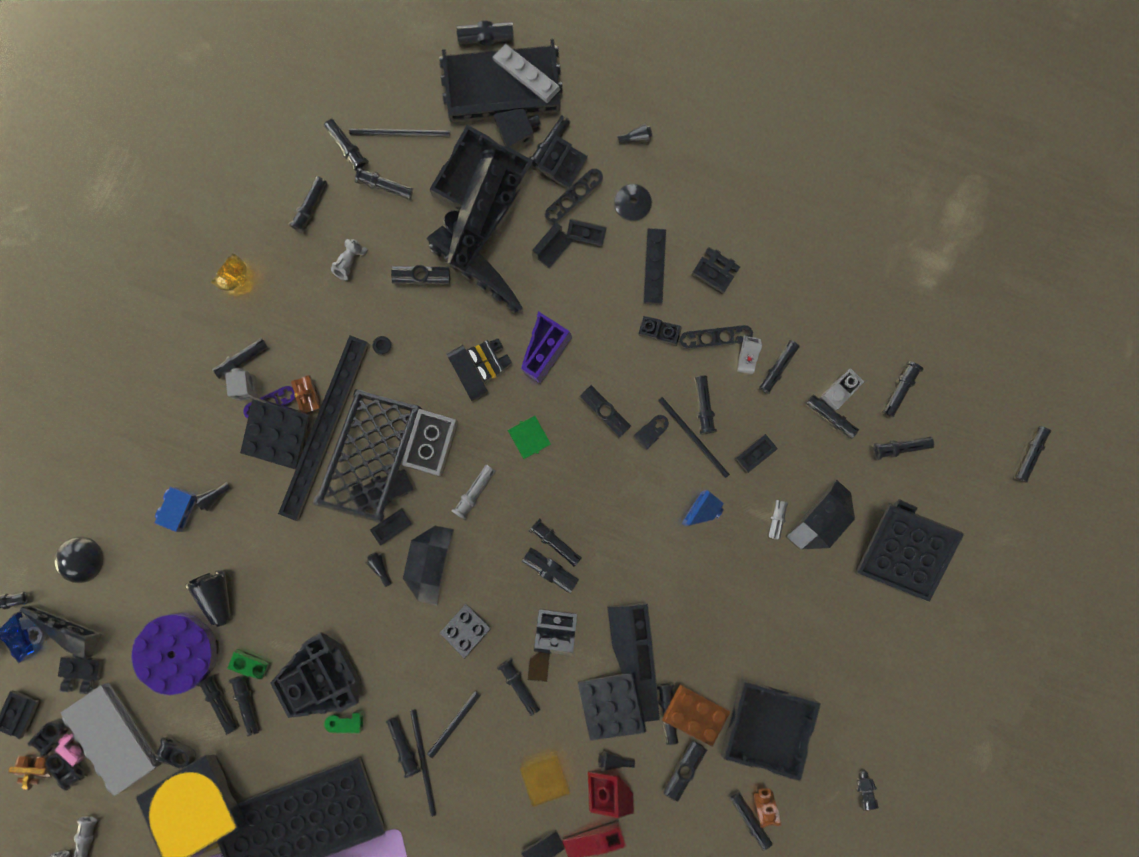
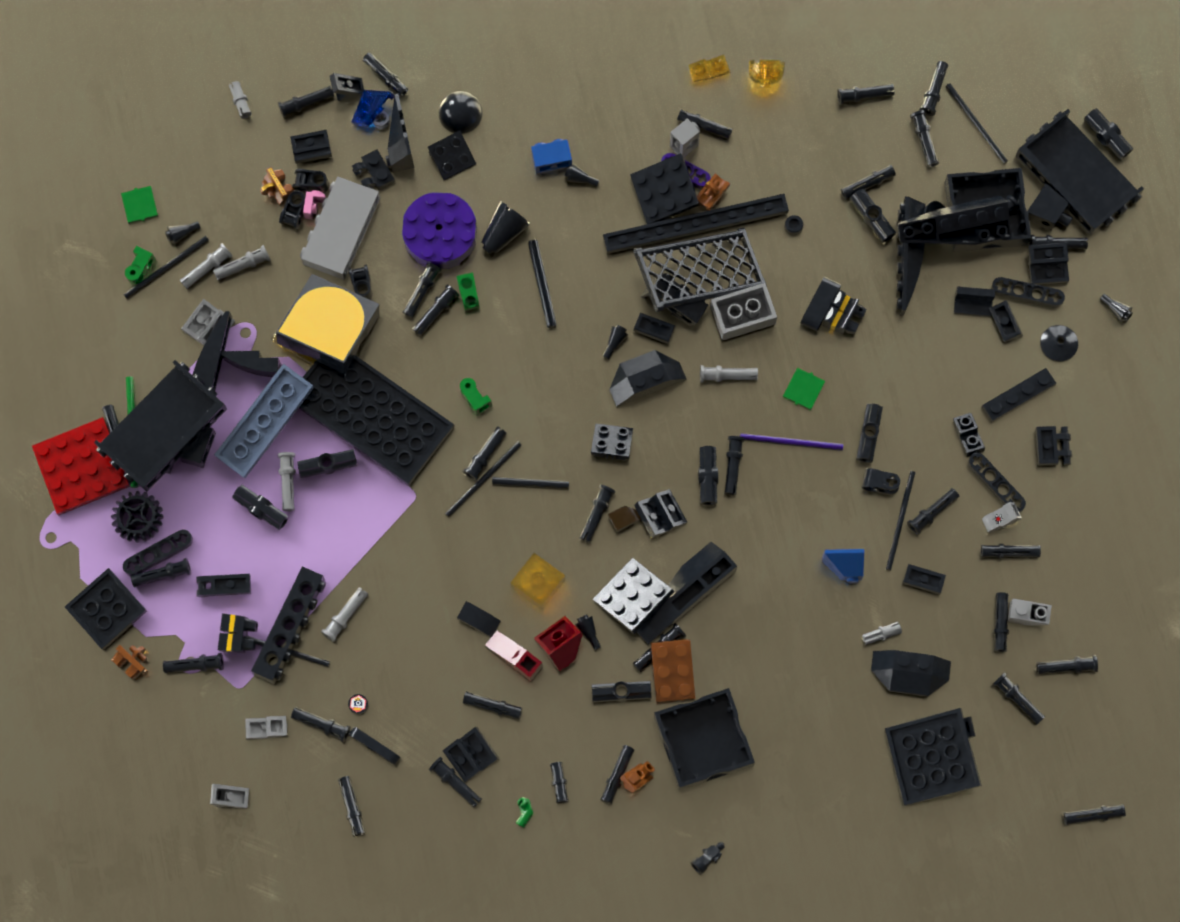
camera: 65 degrees right, 10 degrees down
black wedge [270,632,359,718] -> none
light grey animal [331,239,368,281] -> none
light grey plate [493,44,560,103] -> none
dark purple wedge [521,311,572,383] -> none
none -> black hinge [427,130,476,180]
none -> black axle [528,239,557,328]
none -> clear yellow slope [688,54,731,82]
none -> dark purple axle [740,433,843,450]
none -> black pin [841,165,896,199]

